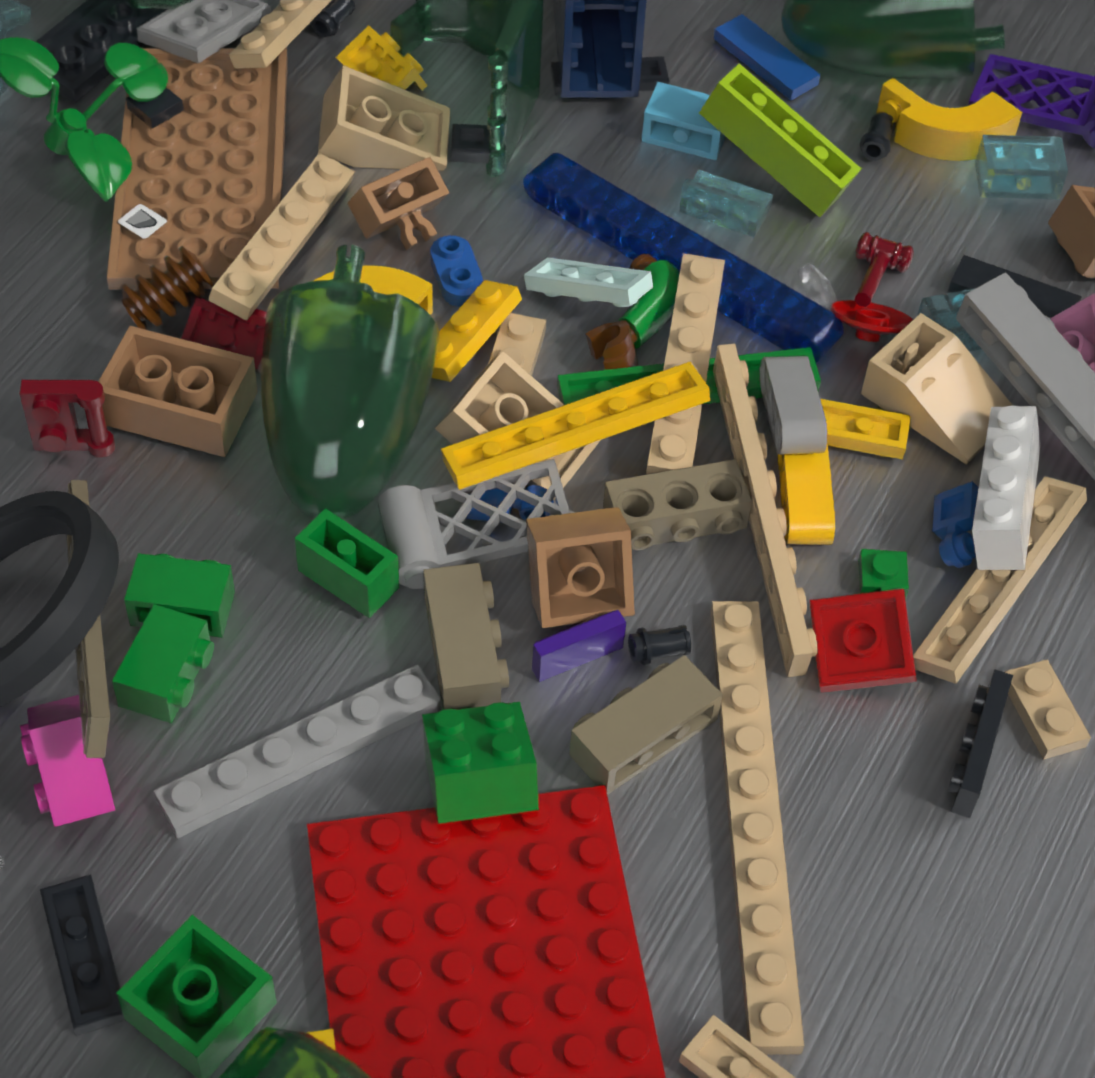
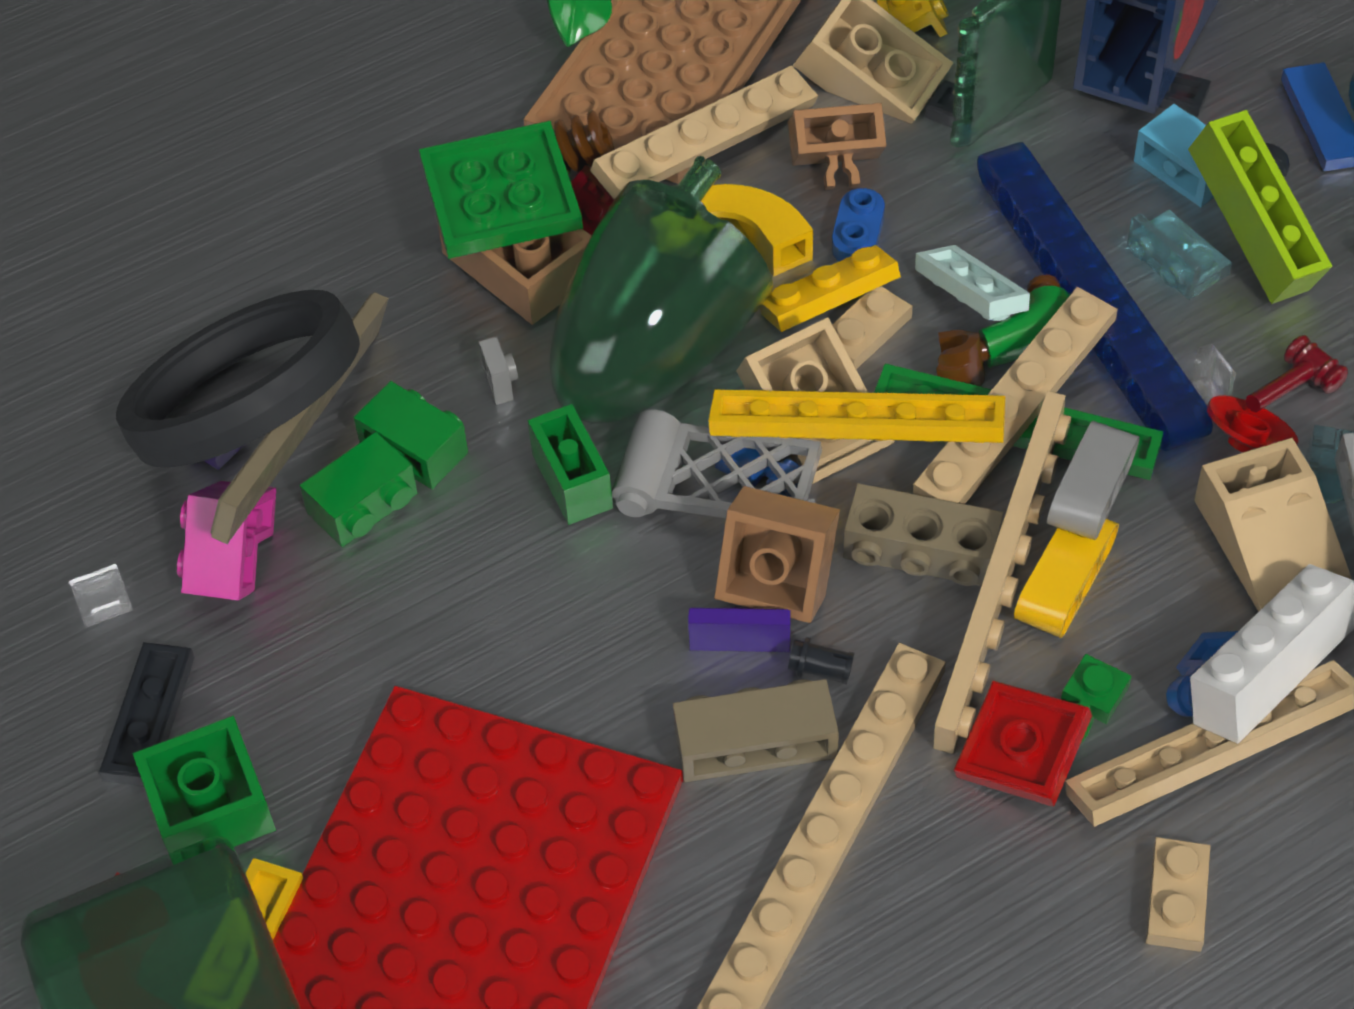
camera: 35 degrees right, 0 degrees up
dark red plate [19,380,115,458] -> none
white sticker [118,204,167,239] -> none
light grey plate [154,664,442,839] -> none
green brick [422,702,539,824] -> none
dark tan brick [423,563,509,710] -> none
yellow plate [820,398,911,460] -> none
black plate [947,669,1013,818] -> none
none -> green plate [419,121,583,259]
none -> light grey plate [479,337,518,405]

